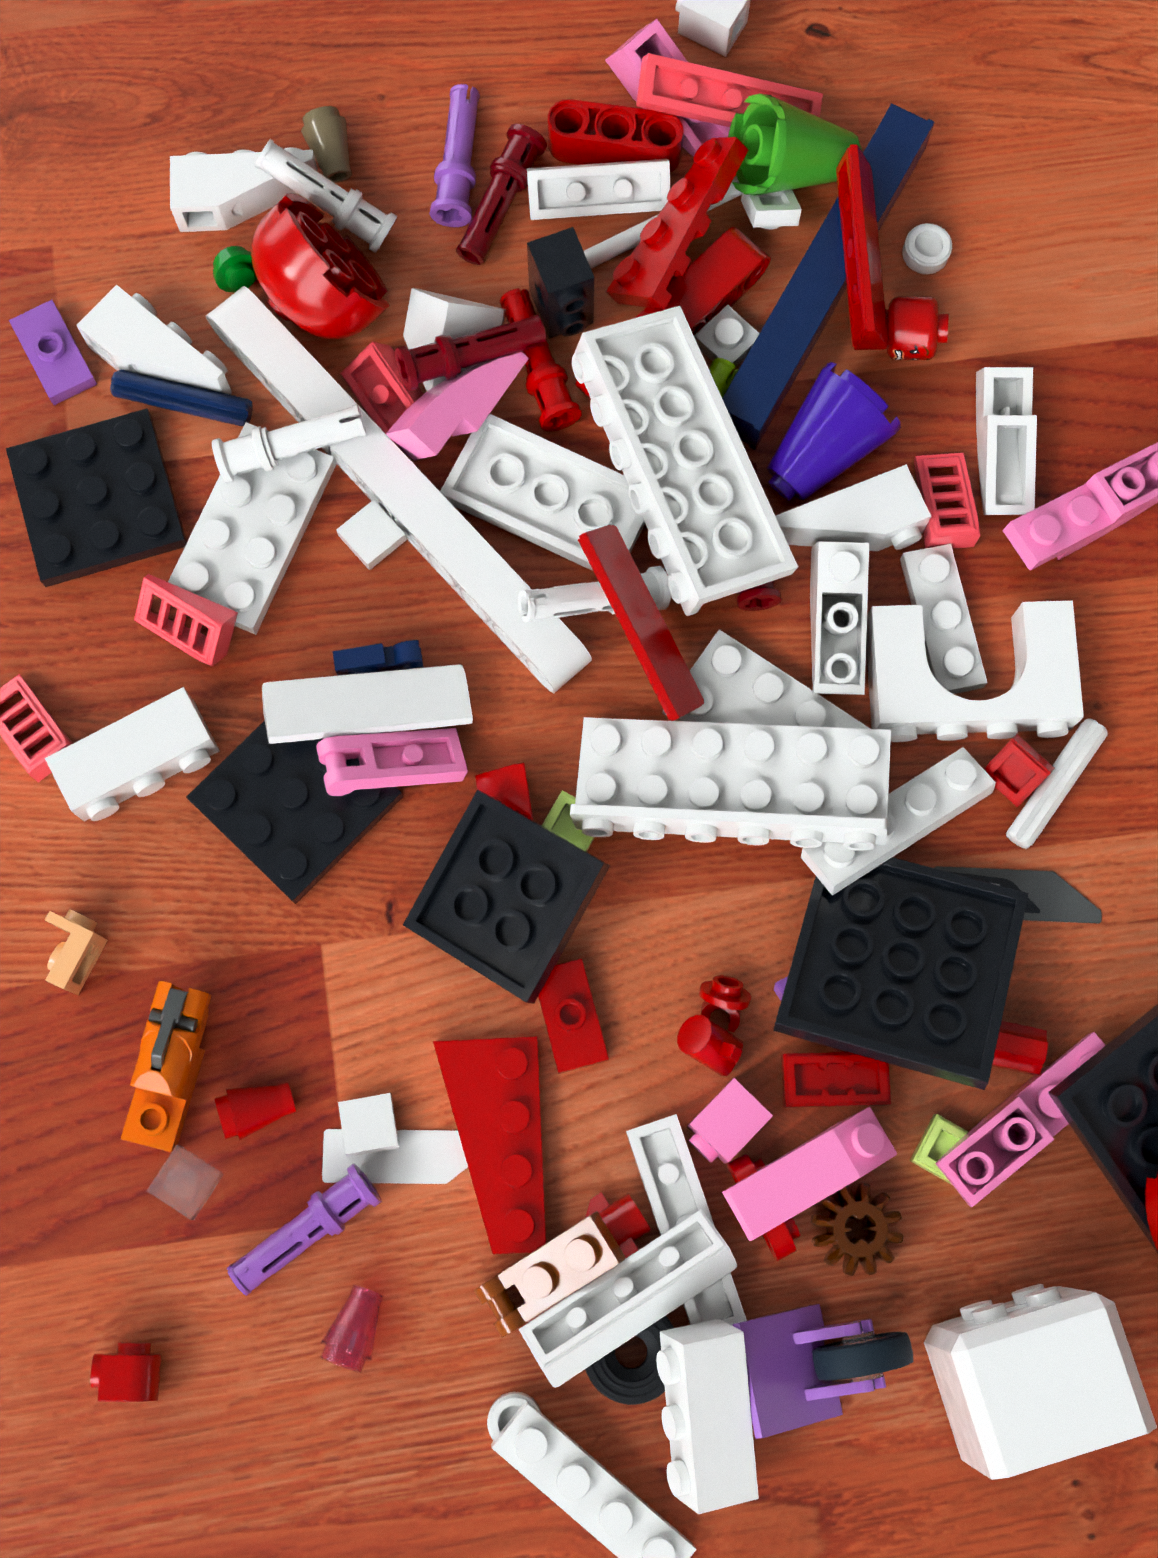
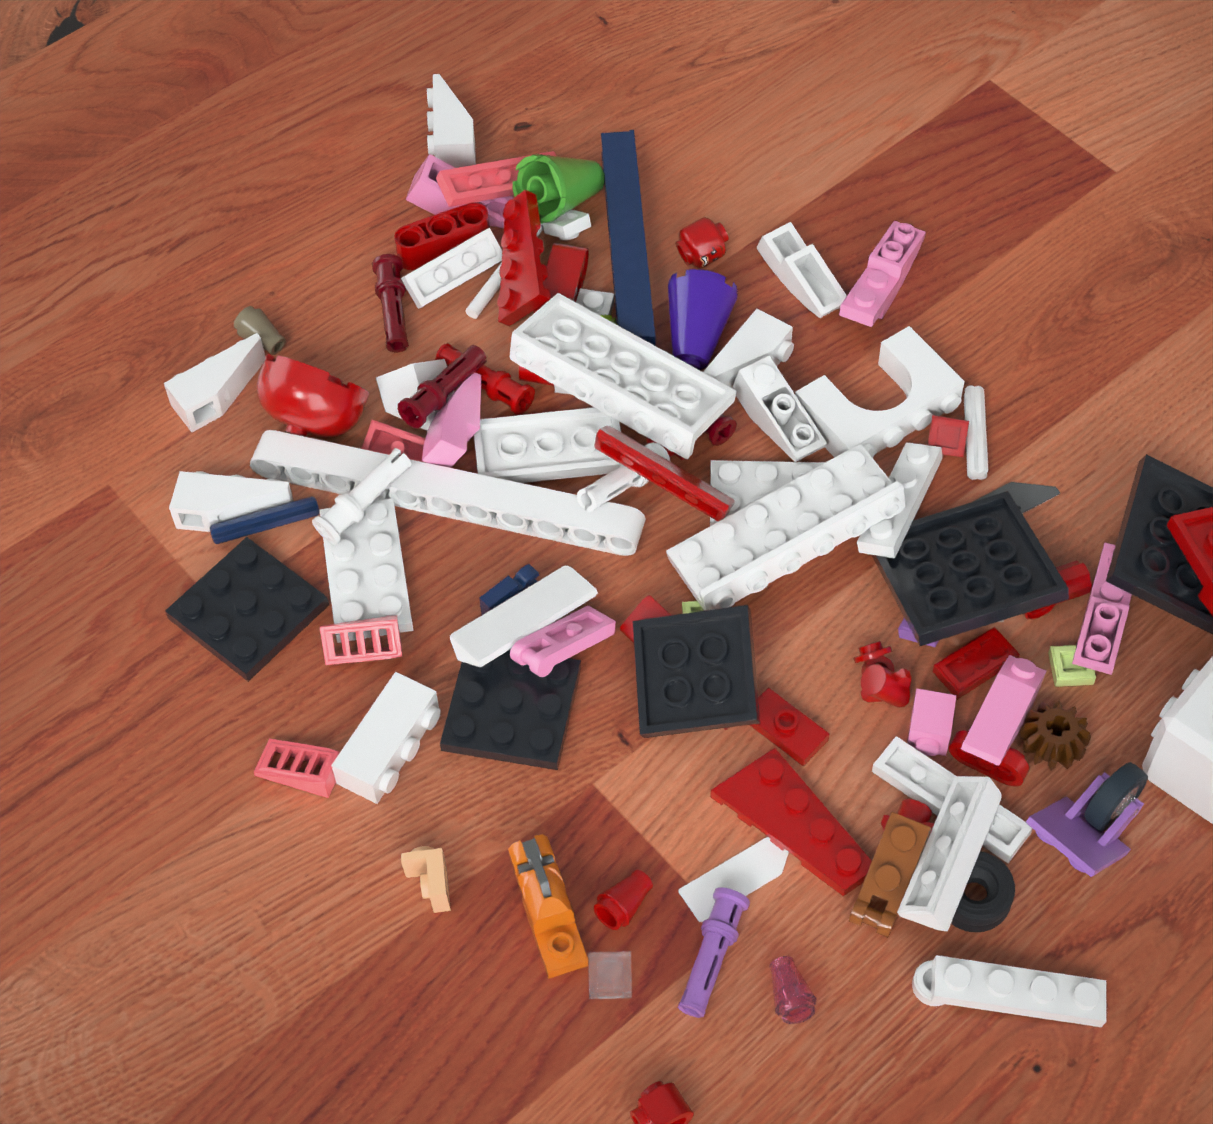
camera: 30 degrees left, 20 degrees down
medium lavender plate [9,300,97,405] -> none
green plate [213,246,257,292] -> none
white pin [254,139,397,253] -> none
white tile [336,499,407,570] -> none
white tile [338,1093,400,1157] -> none
medium lavender pin [429,84,480,227] -> none
black brick [527,227,595,339] -> none
white brick [656,1319,759,1514] -> none
red slope [836,144,889,350] -> none
white plate [900,544,988,694] -> none
white tile [902,223,952,274] -> none
coral slope [914,452,980,549] -> none

